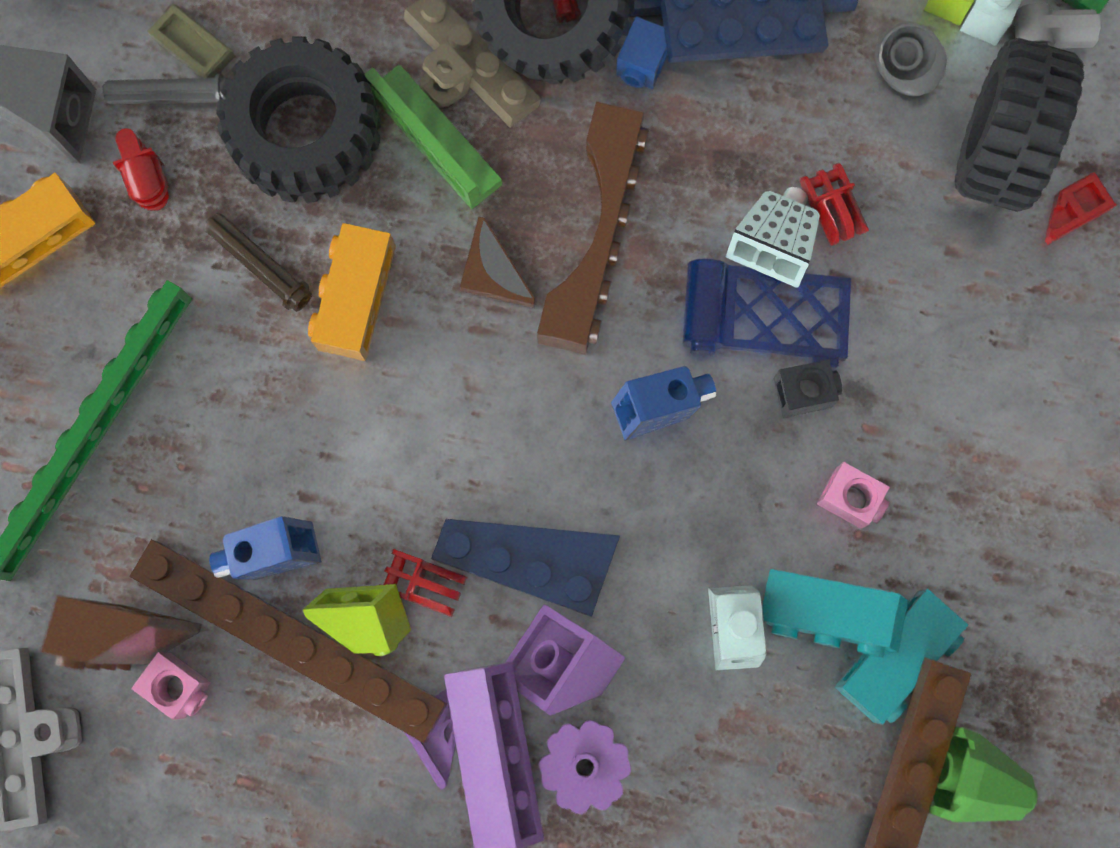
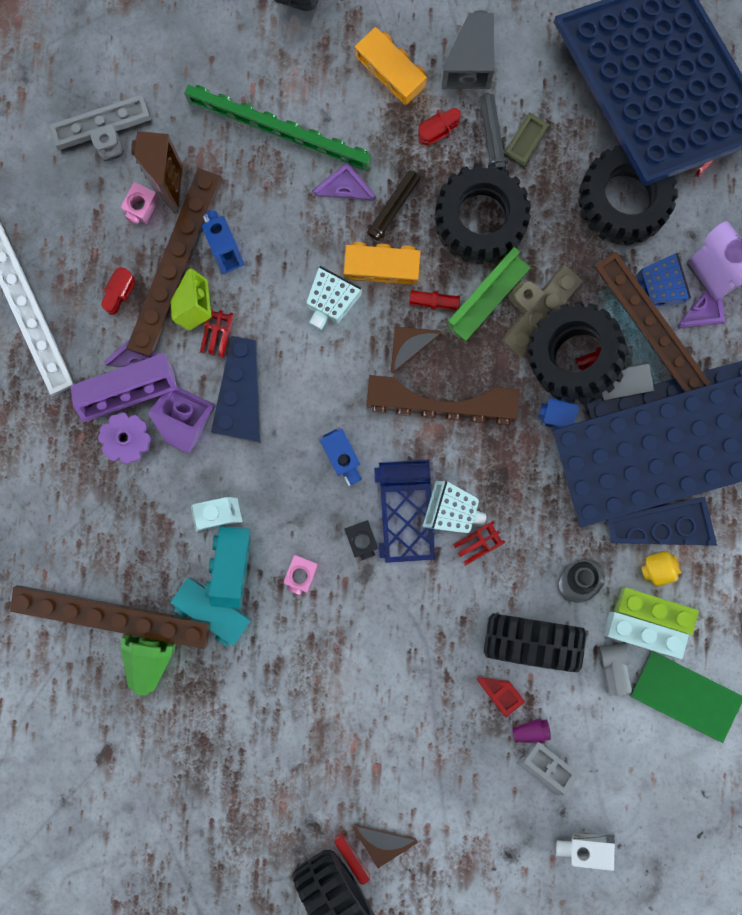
camera: 80 degrees right, 5 degrees up
none -> red arm [101,267,135,315]
none -> light aqua torso [306,266,362,330]
none -> medium lavender tile [312,162,376,201]
none -> red pin [409,289,460,311]

